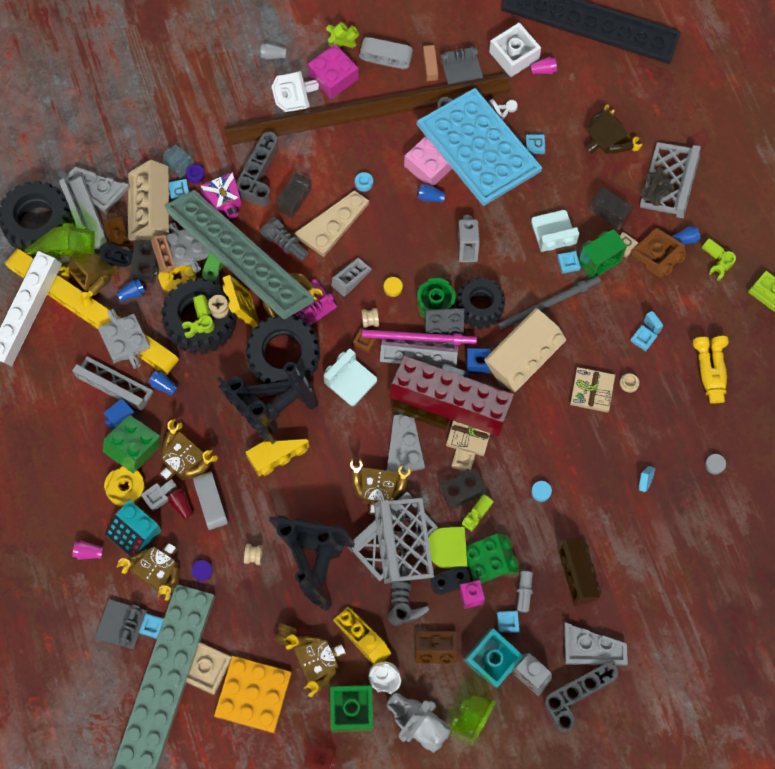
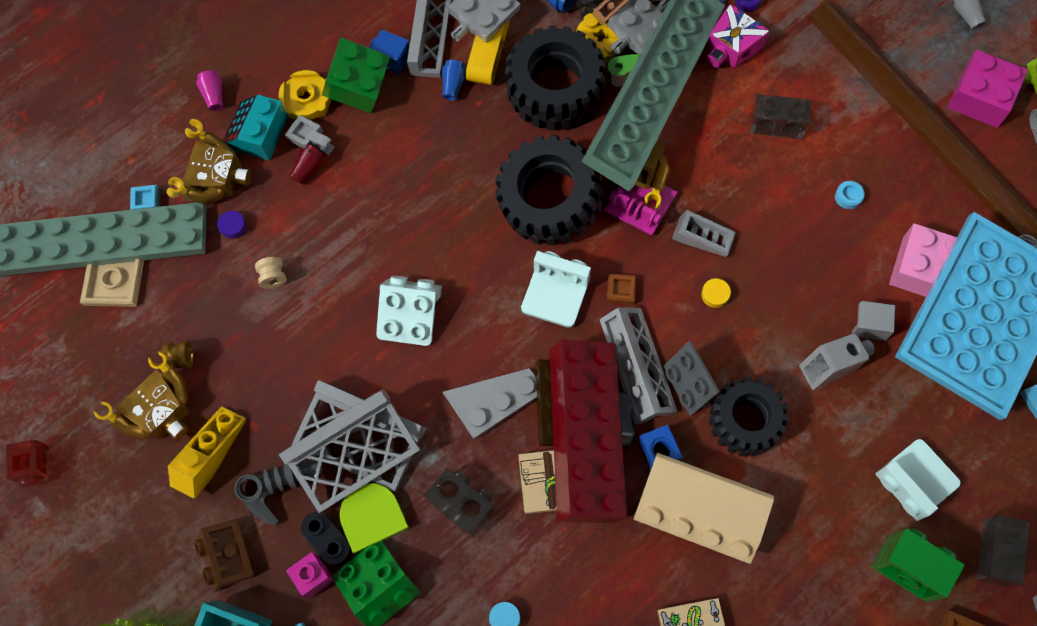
camera: 75 degrees right, 0 degrees up
dark grey hinge [95,599,147,650] -> none
pearl gold torso [160,419,218,481] -> none
lime bar [182,295,215,338] -> none
light grey beam [193,471,228,530] -> none
tan wheel [208,295,229,319] -> none
light orange plate [214,656,292,733] -> none
black plate [217,362,318,444] -> none
yellow plate [223,275,260,328] -> none
dark grey beam [237,132,278,207] -> none
yellow slope [246,439,309,476] -> none
dark grey piece [260,217,308,261] -> none
black plate [269,515,355,610] -> none
white piece [272,71,319,112] -> none
tan wing [294,191,369,257] -> none
green brick [330,686,373,732] -> none
pearl gold torso [350,459,412,516] -> none
tan wheel [362,308,379,328] -> none
dark pink bar [362,330,477,345] -> none
white hair [368,662,401,694] -> none
light grey piece [387,693,451,753] -> none
blue cone [417,184,445,203] -> none
green brick [417,278,456,319] -> none
tan tile [451,448,476,472] -> none
lime bar [462,494,494,532] -> none
dark grey bar [498,276,601,330] -> none
medium azure tile [557,251,580,274] -> none
tan tile [620,232,638,258] -> none
none -> light aqua bracket [376,276,442,346]
none -> light grey panel [852,301,895,341]

